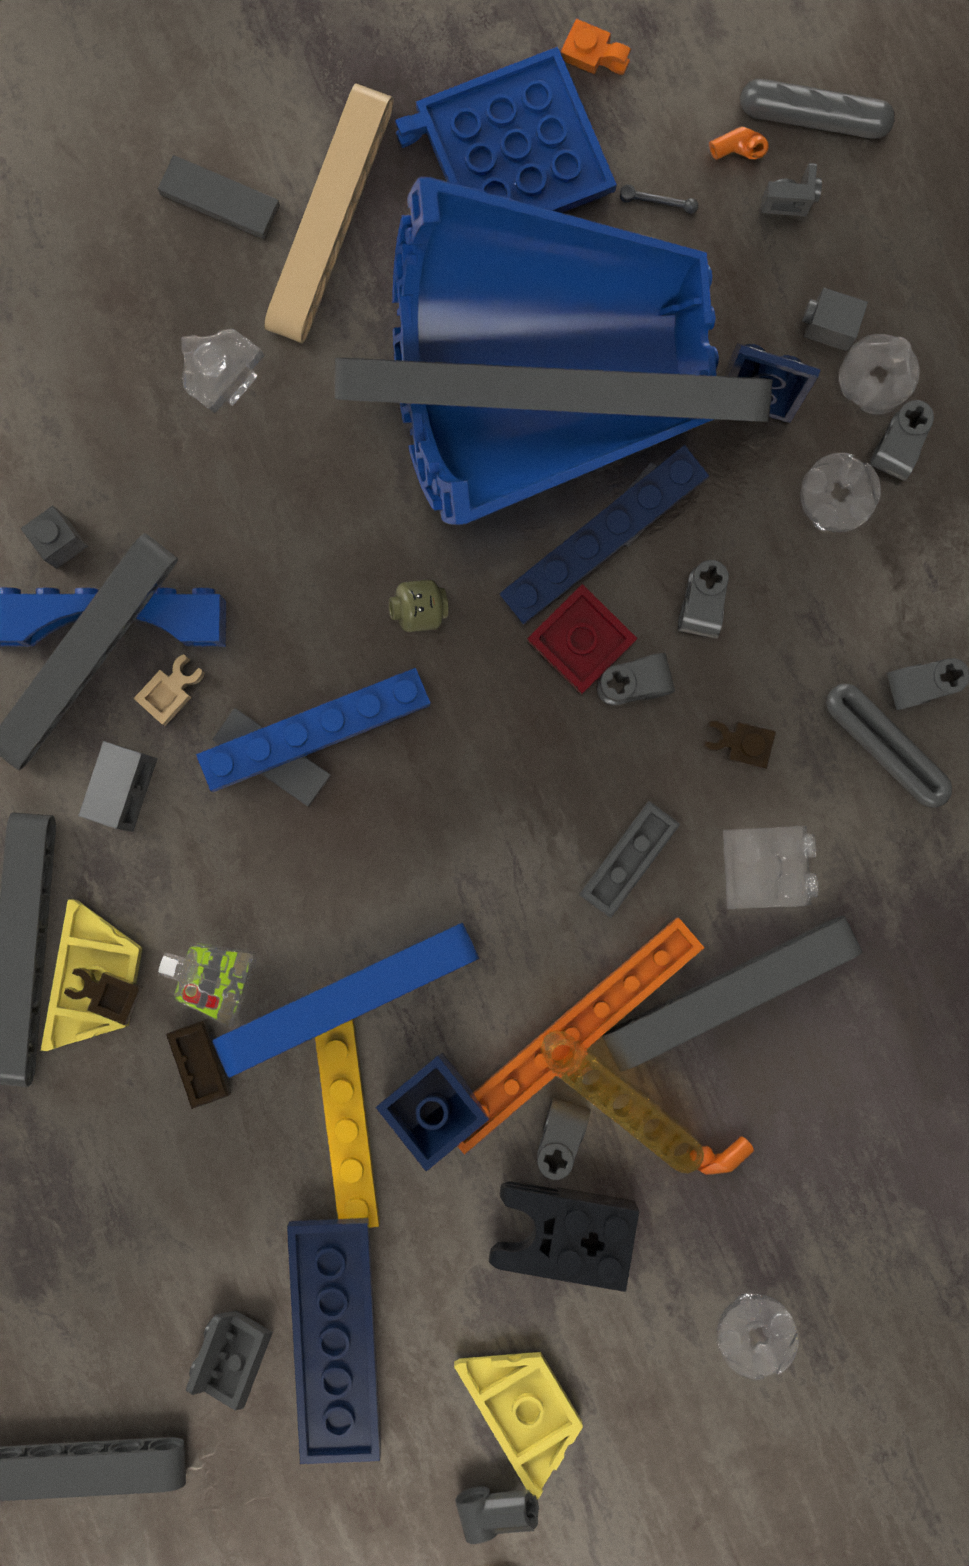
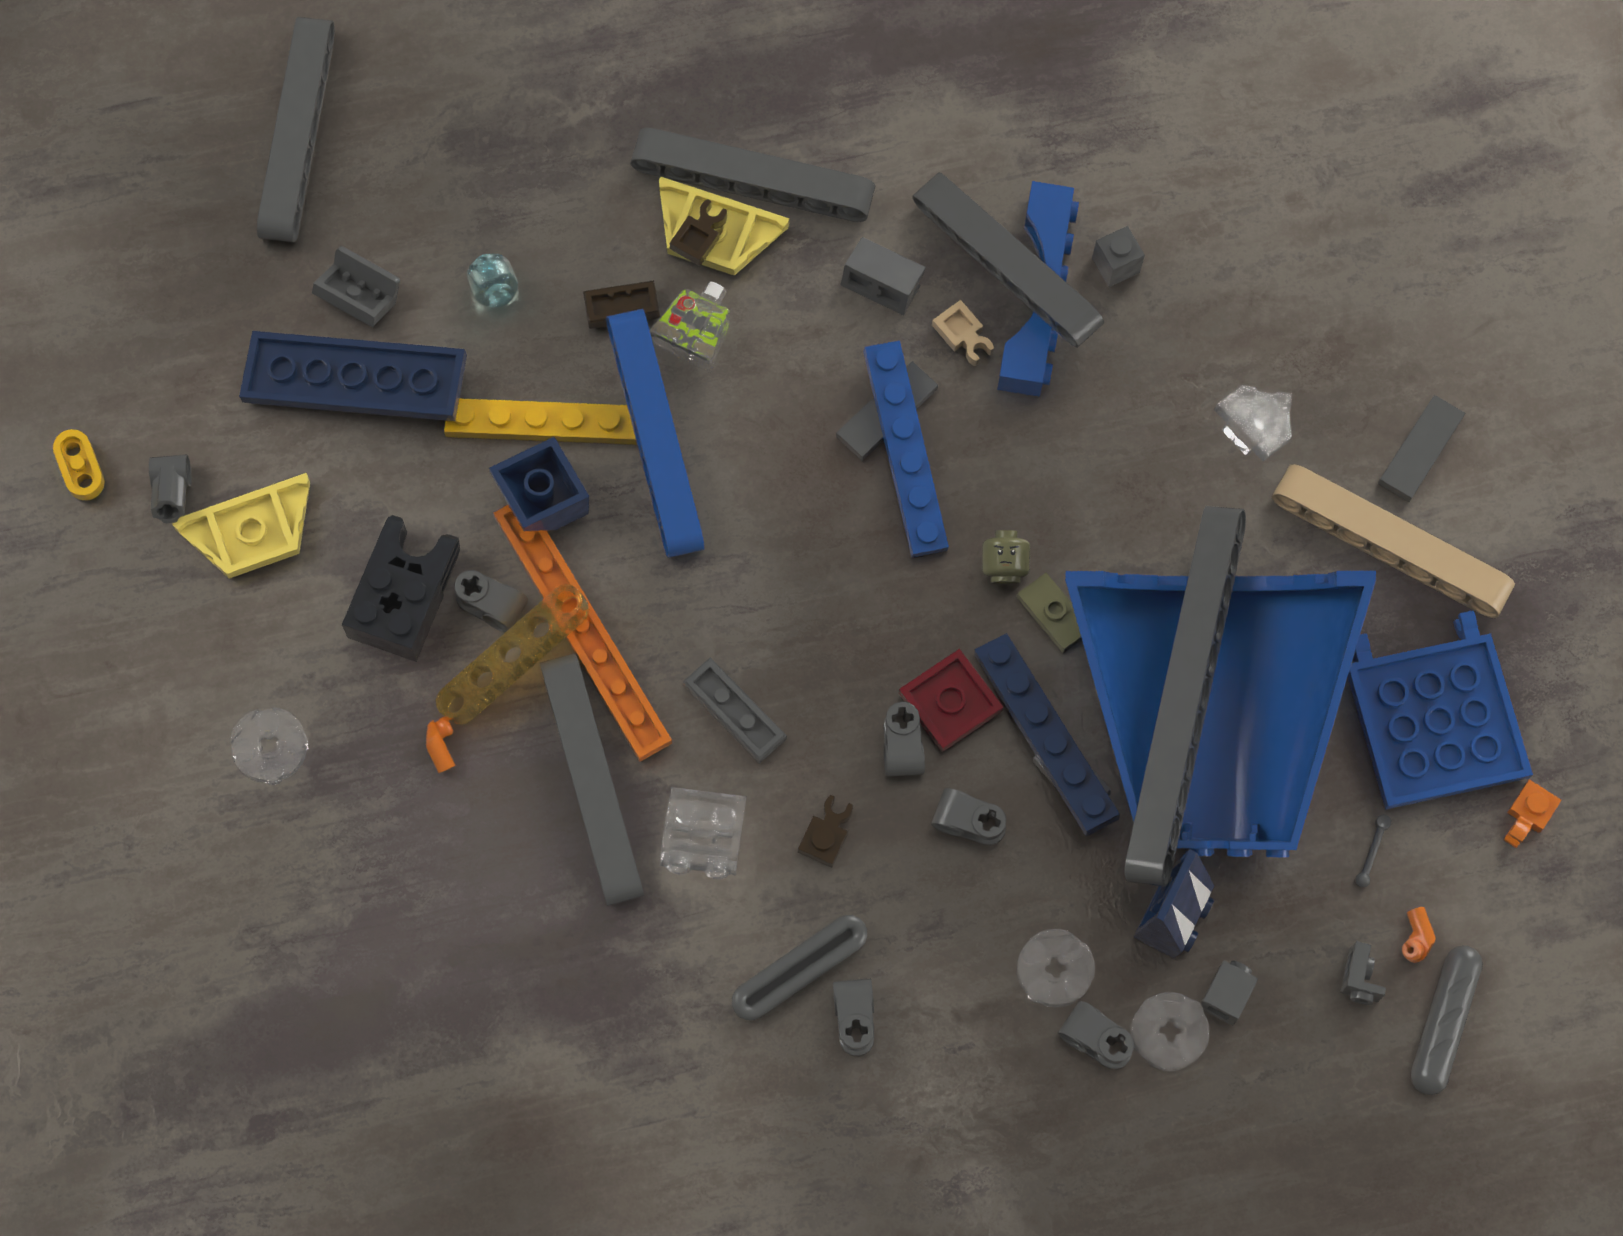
camera: 100 degrees right, 15 degrees down
none -> clear light blue head [467,253,518,307]
none -> olive plate [1017,572,1082,653]

